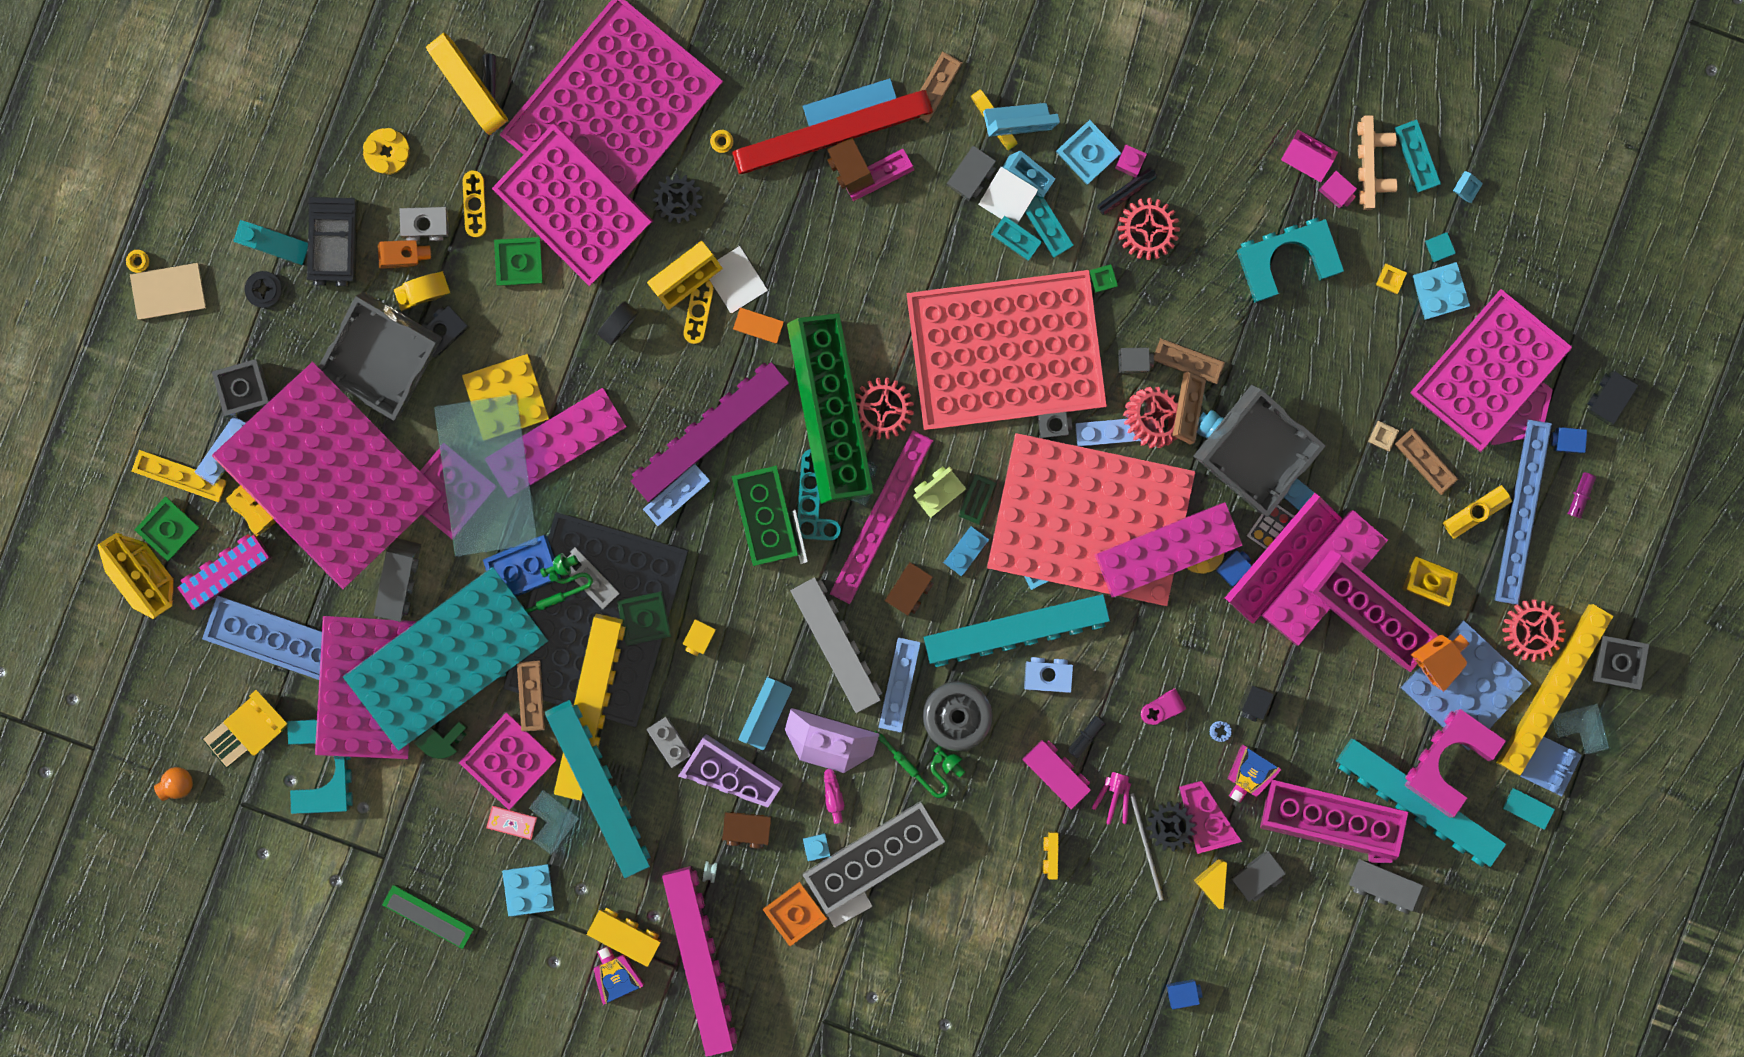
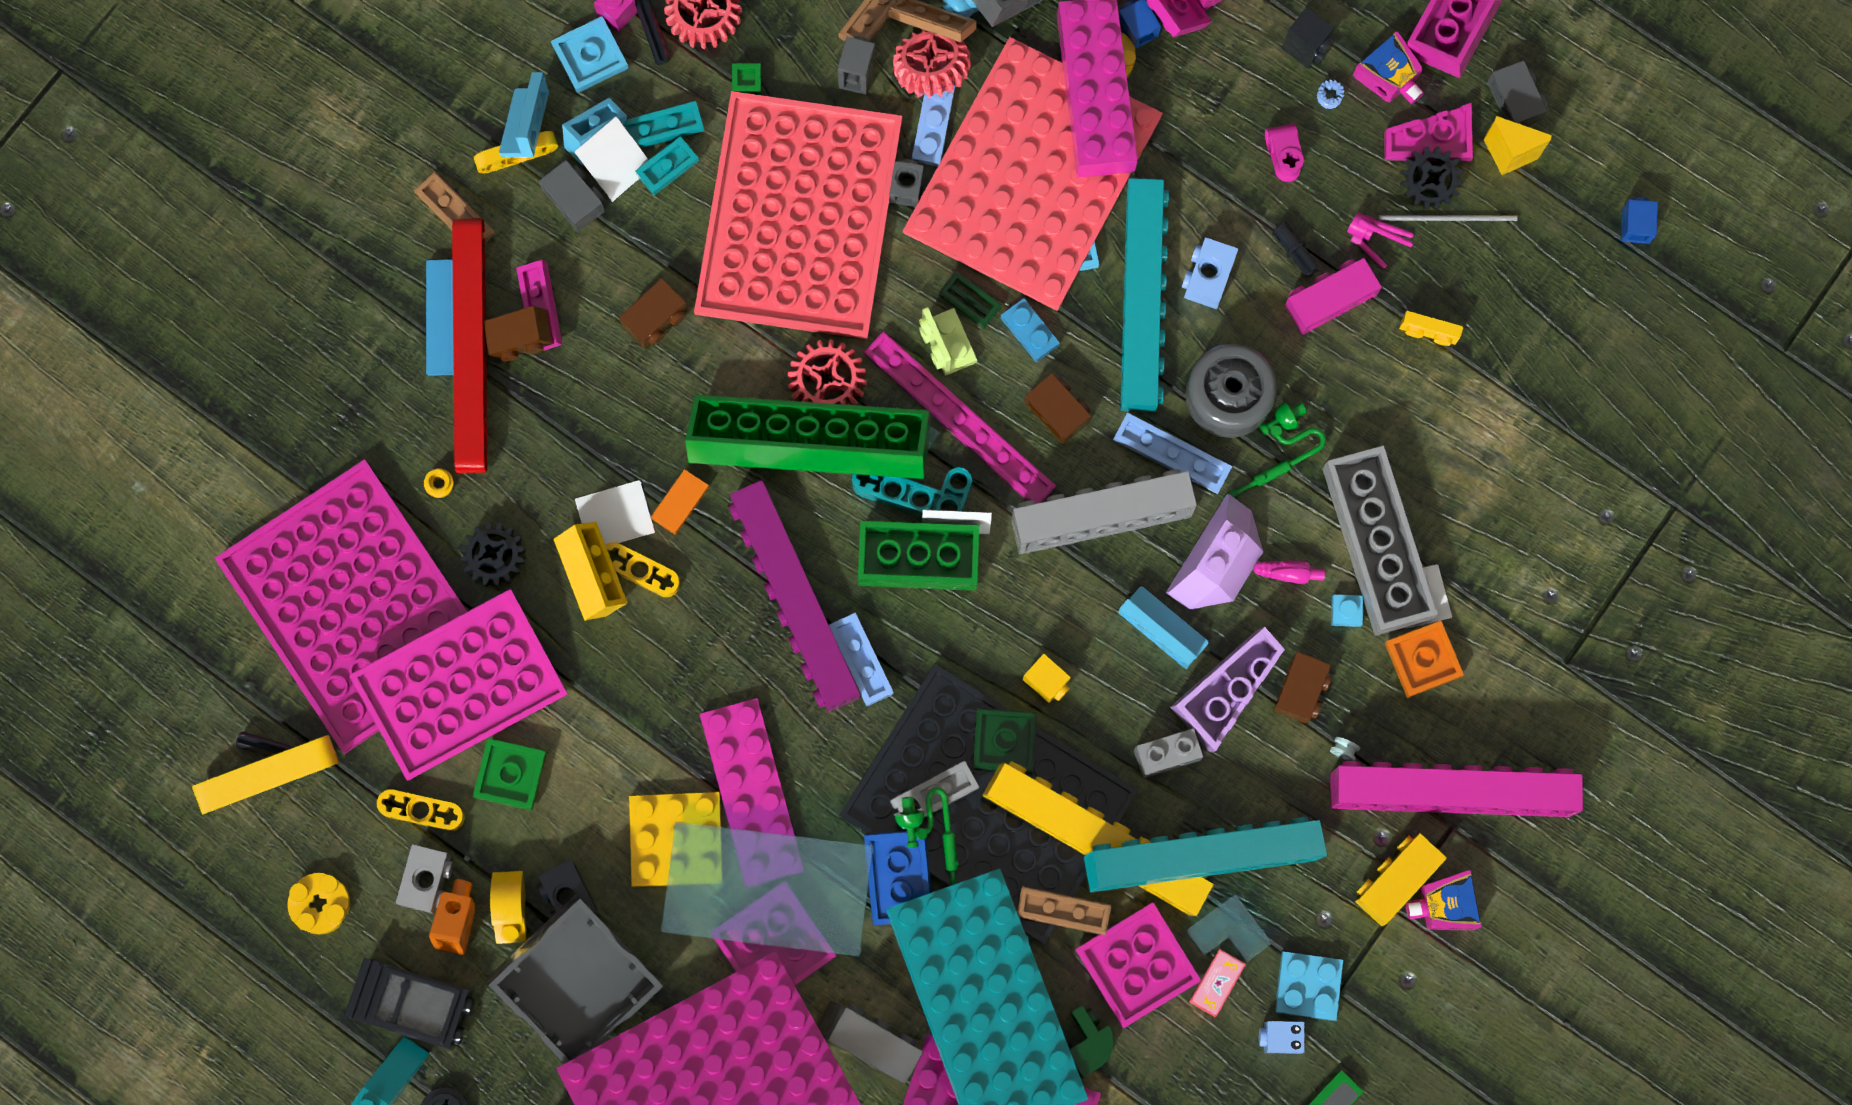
camera: 75 degrees left, 10 degrees down
black tyre [597,301,638,345] -> none
none -> reddish brown brick [619,278,687,349]
none -> light blue brick [1259,1021,1304,1054]

